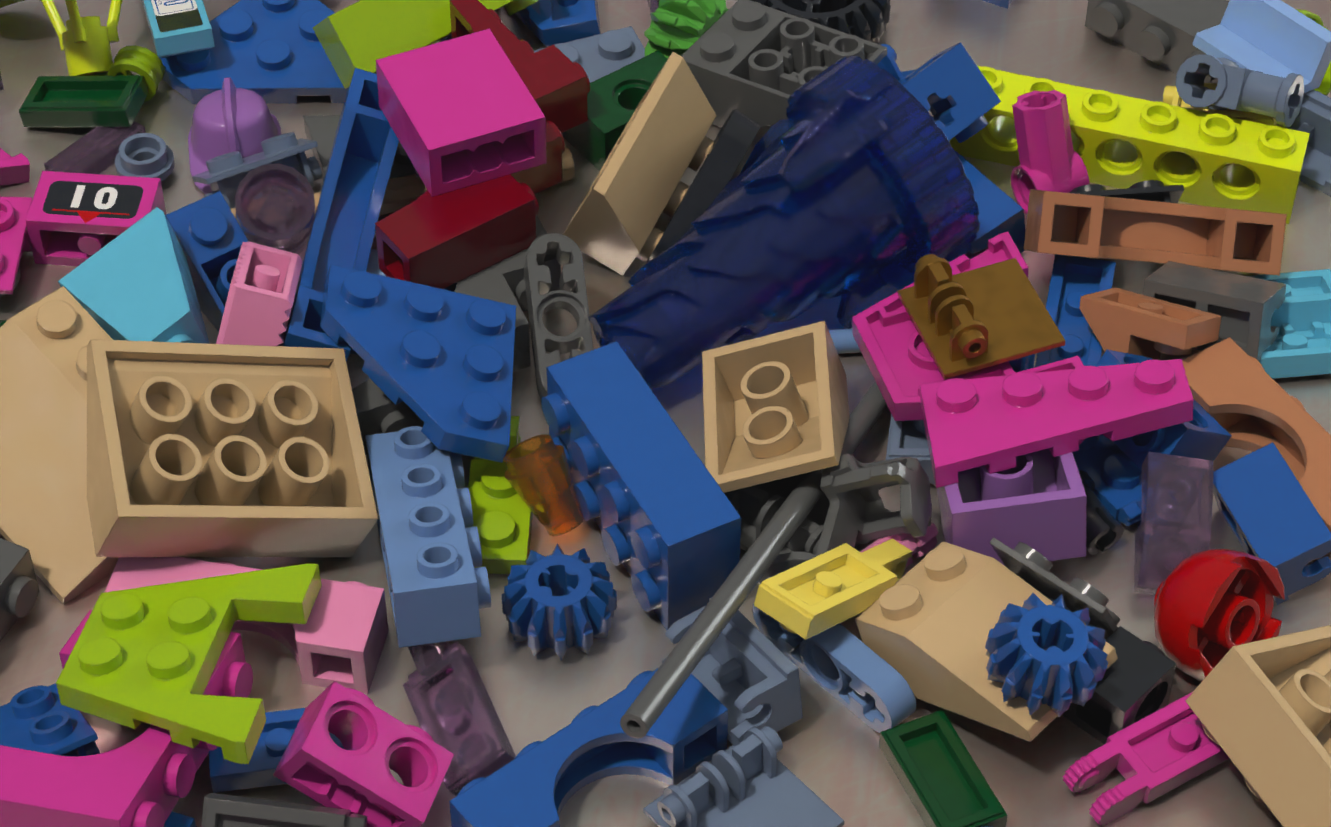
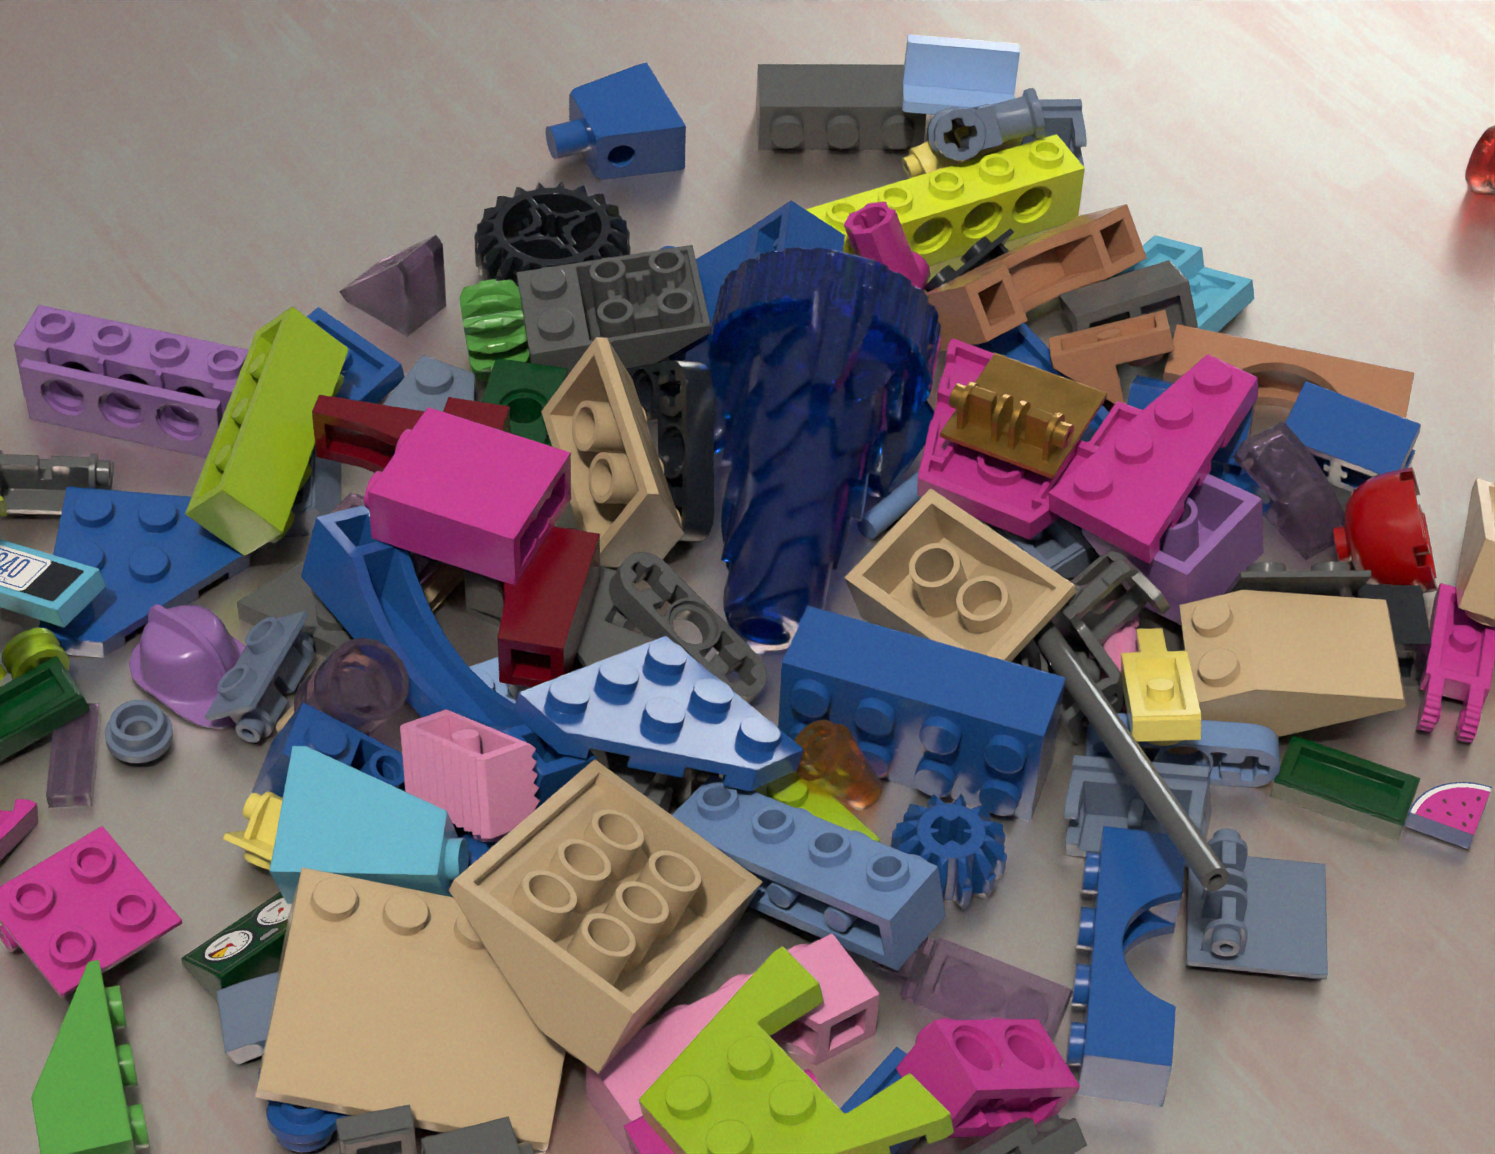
camera: 45 degrees left, 0 degrees up
dark pink brick [25,171,167,266] -> none
blue gear [985,593,1108,717] -> none

